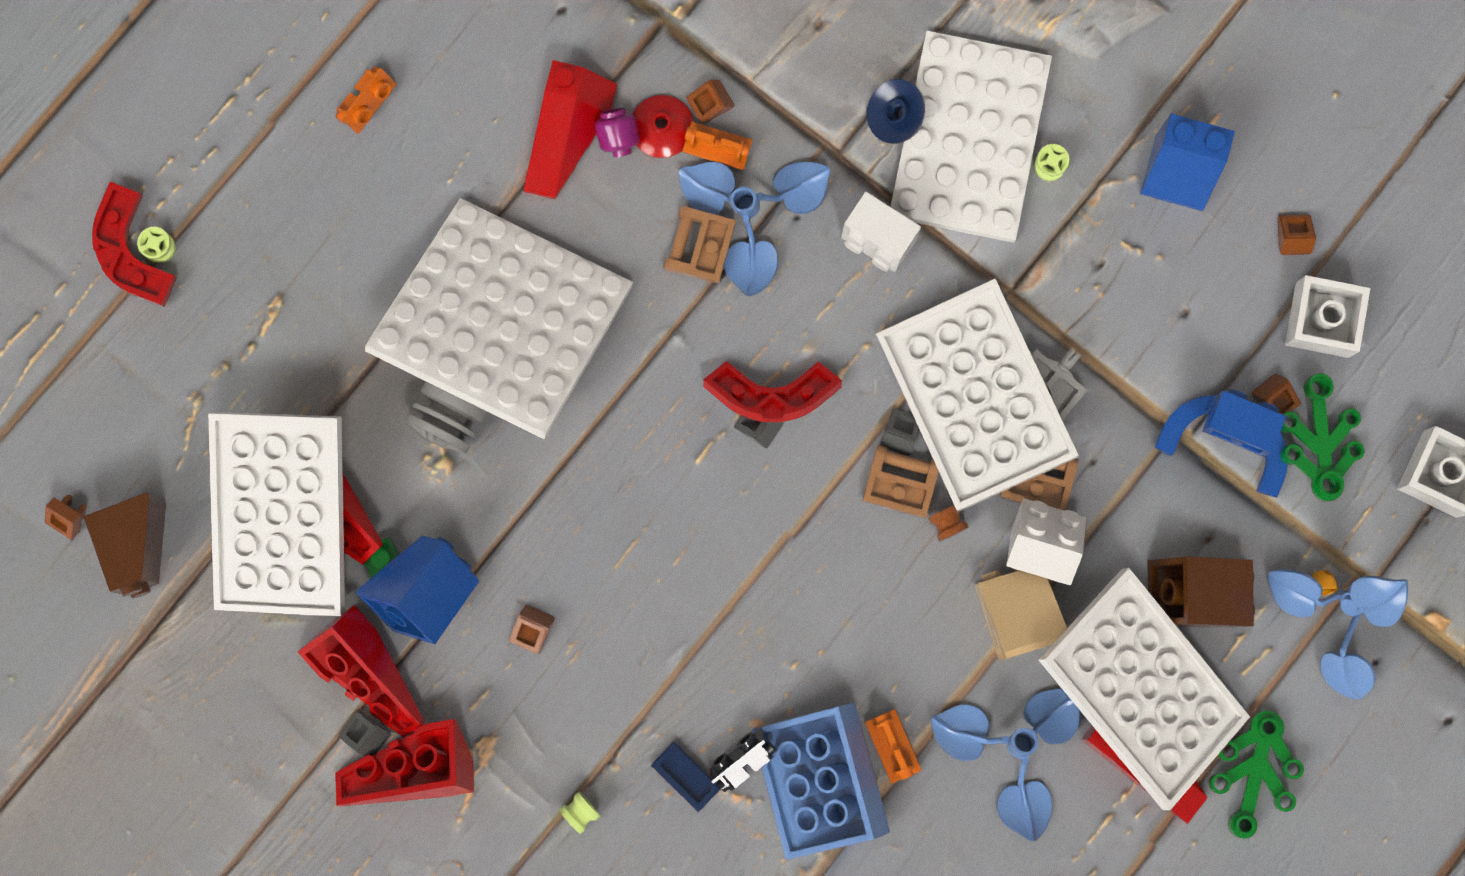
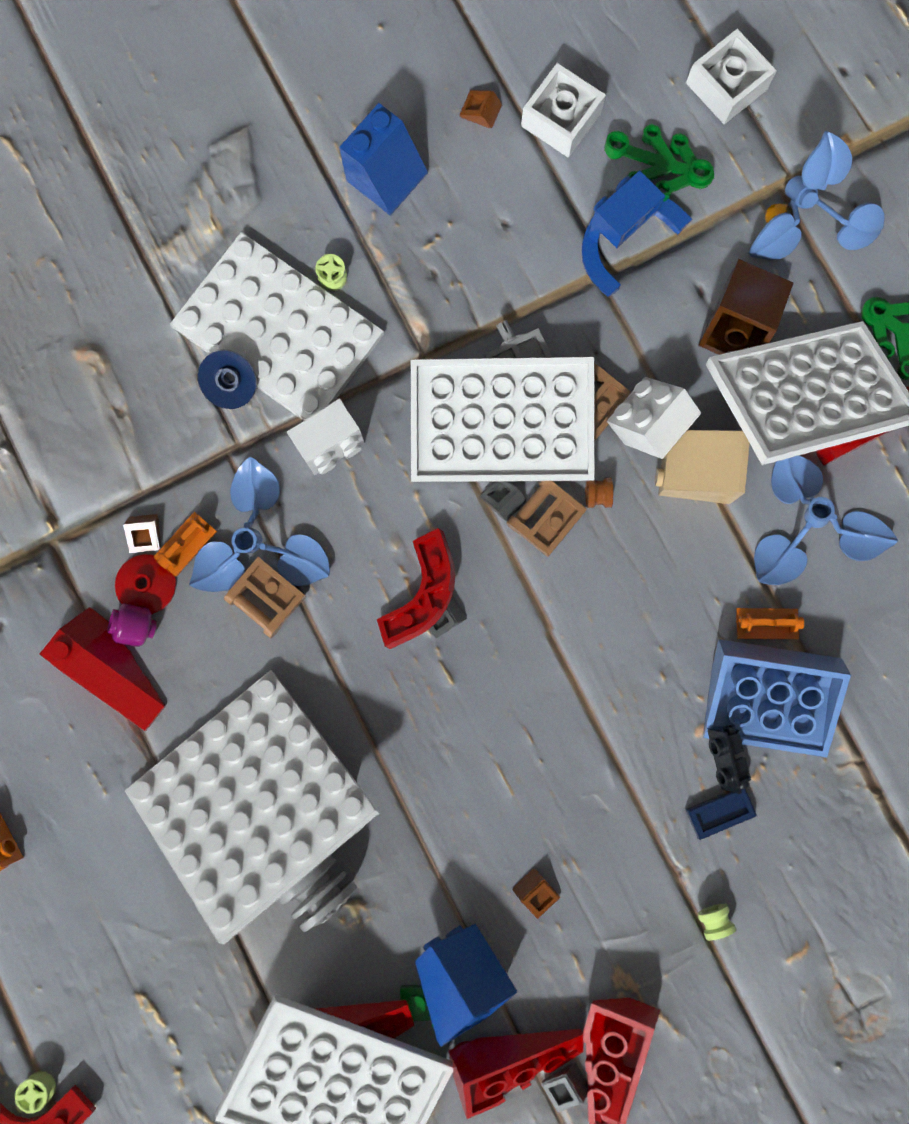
camera: 65 degrees left, 0 degrees up
dark orange slope [1252,374,1302,414] -> none

